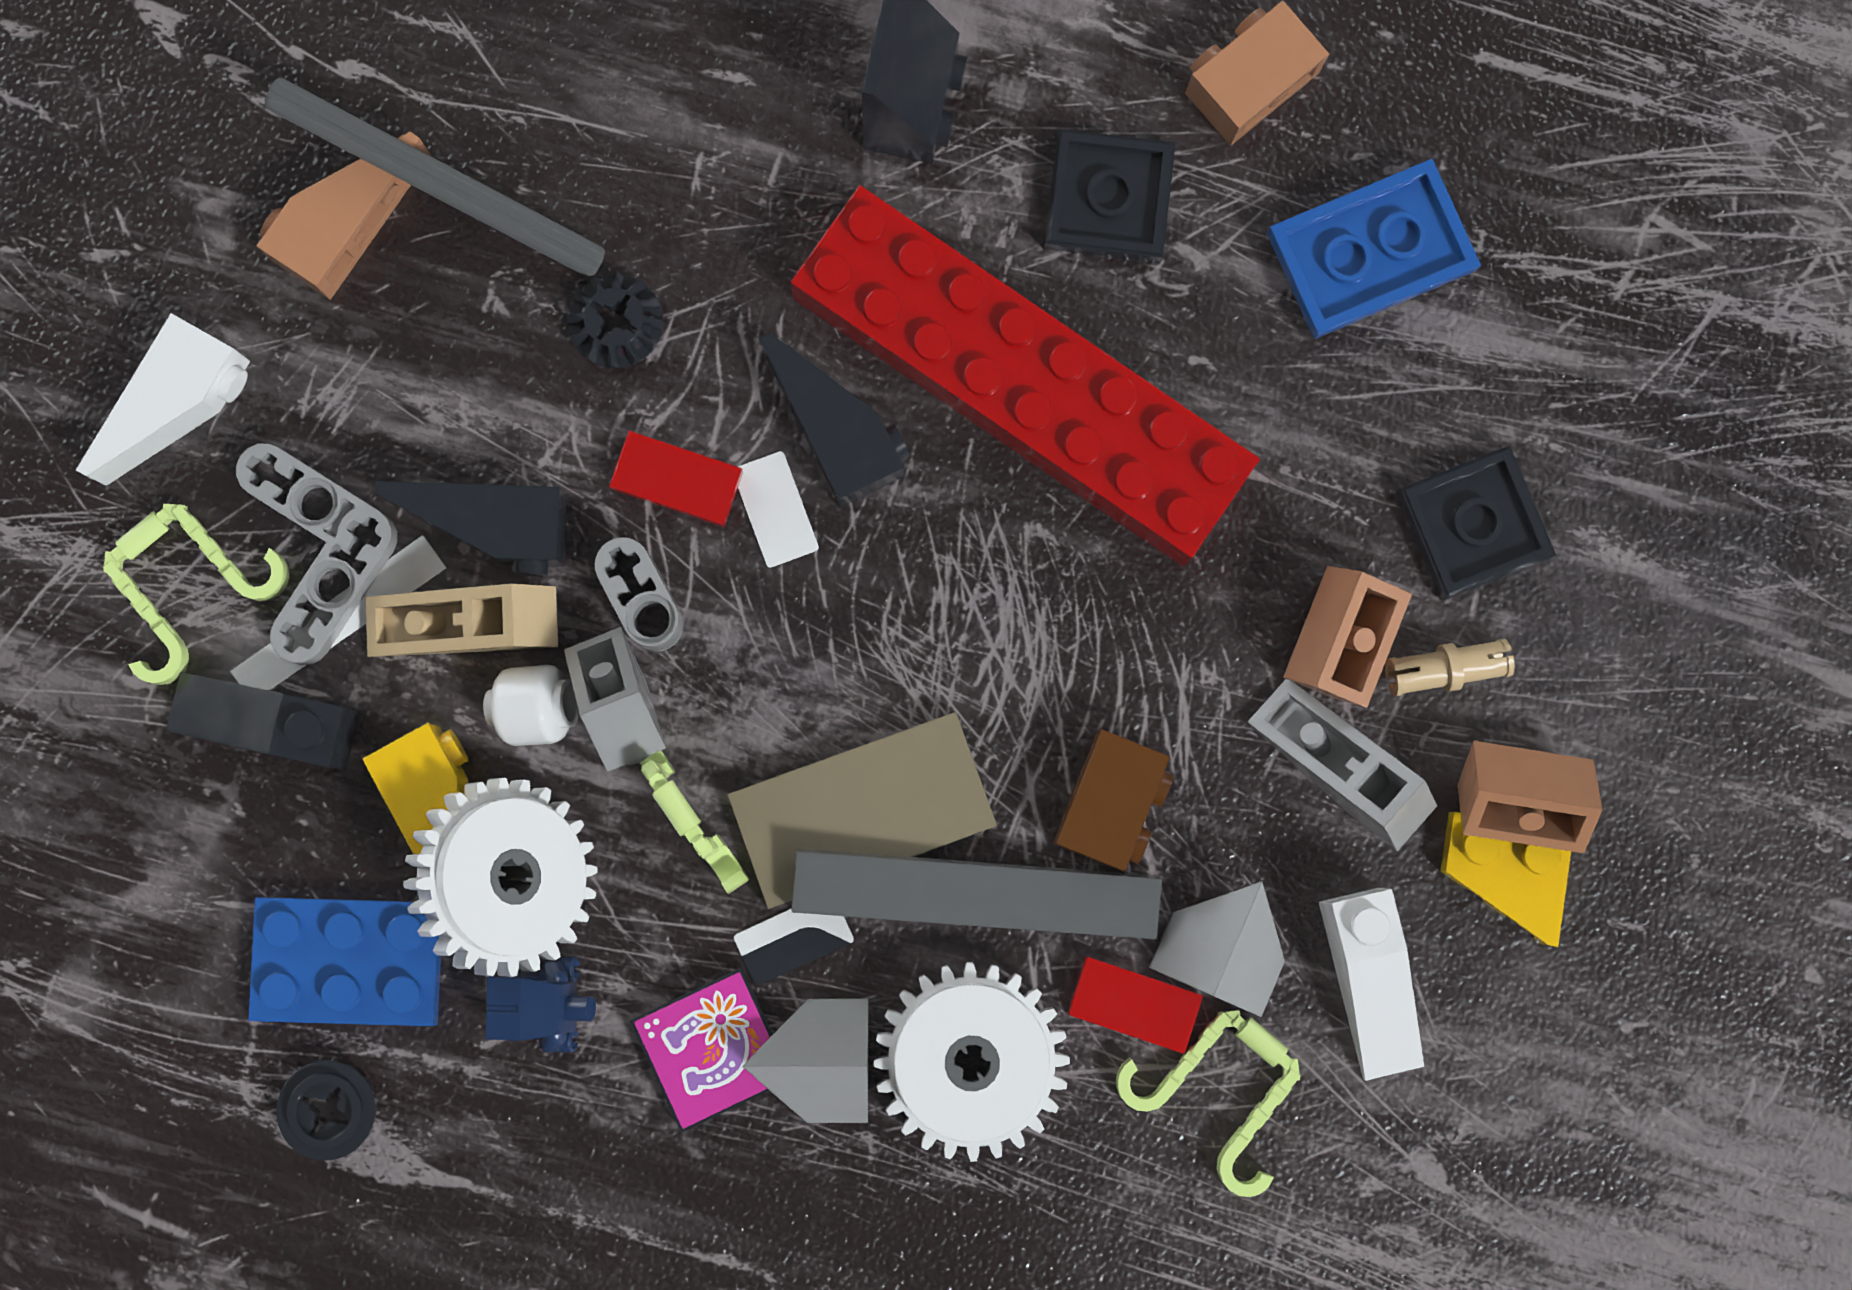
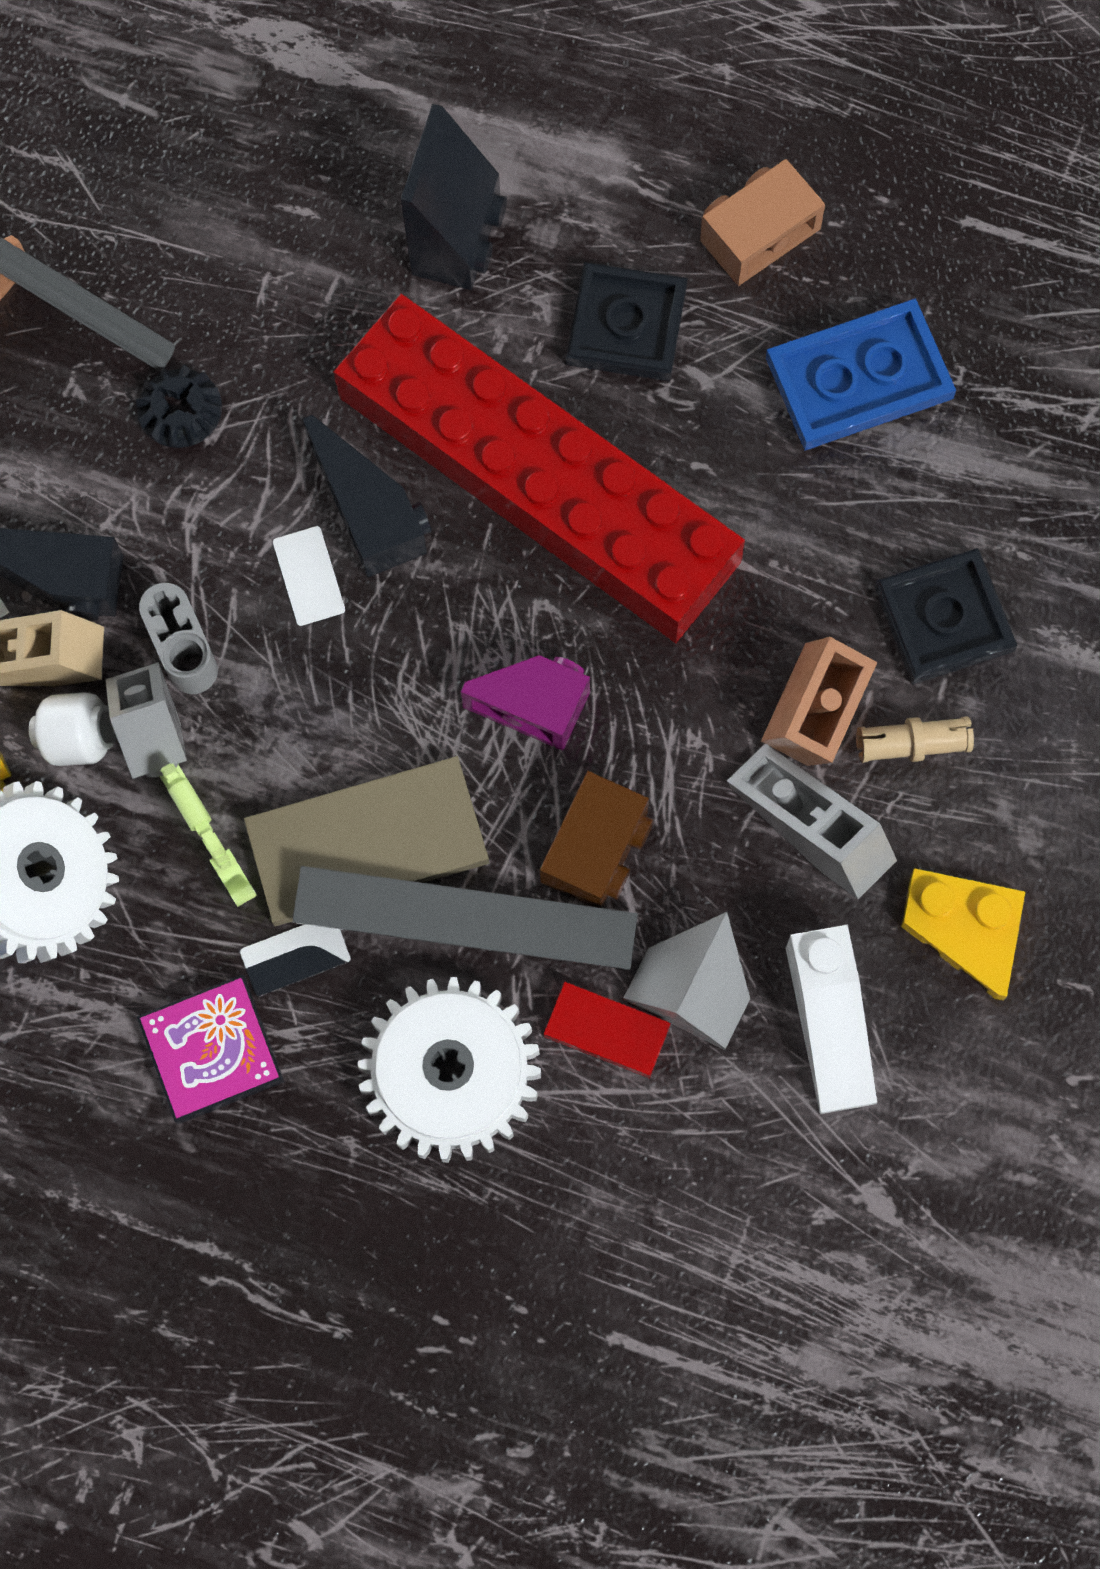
camera: 15 degrees right, 10 degrees down
dark blue piece [486,957,596,1053] -> none
red tile [609,431,744,527] -> none
light grey slope [742,999,868,1123] -> none
yellowish green piece [1116,1010,1300,1197] -> none
nougat brick [1457,741,1602,853] -> none
none -> magenta slope [461,655,590,751]

